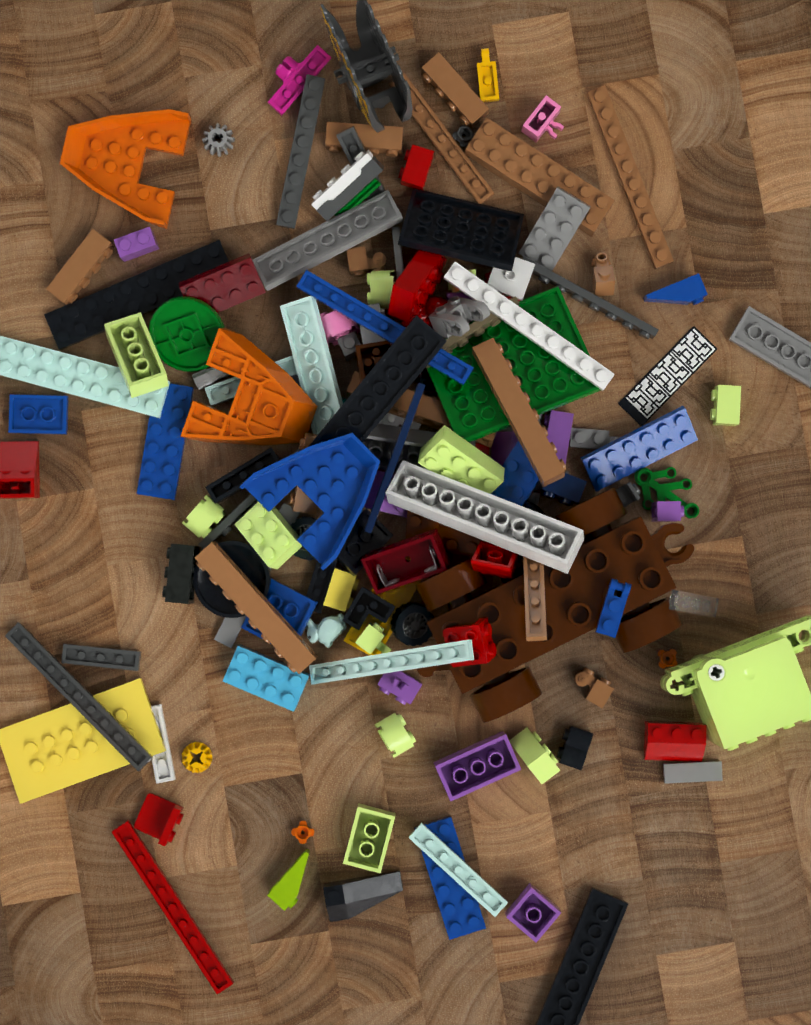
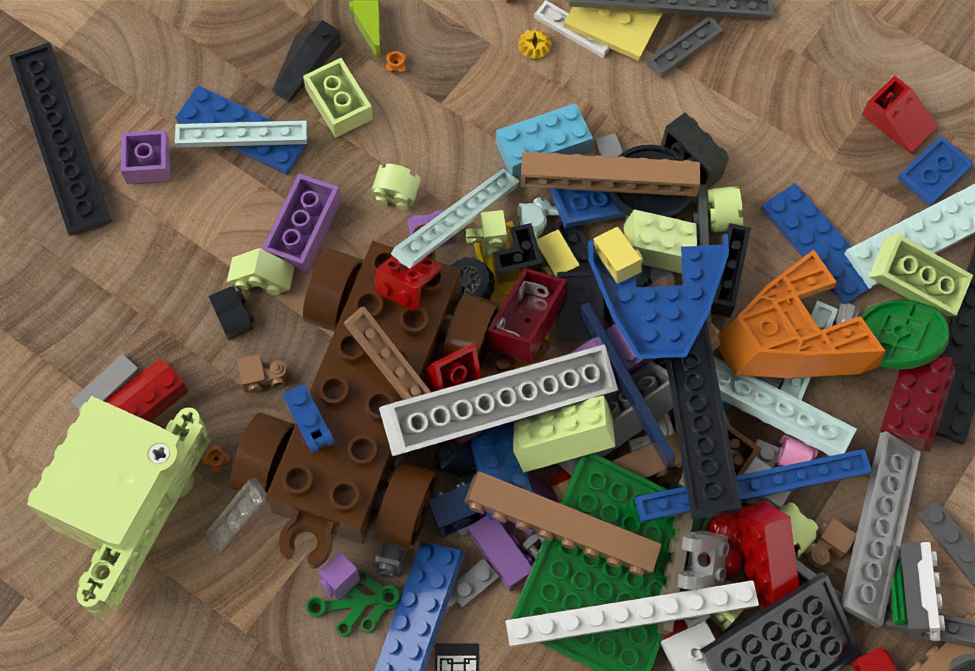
camera: 130 degrees right, 20 degrees down
none -> light yellow brick [594,227,643,284]

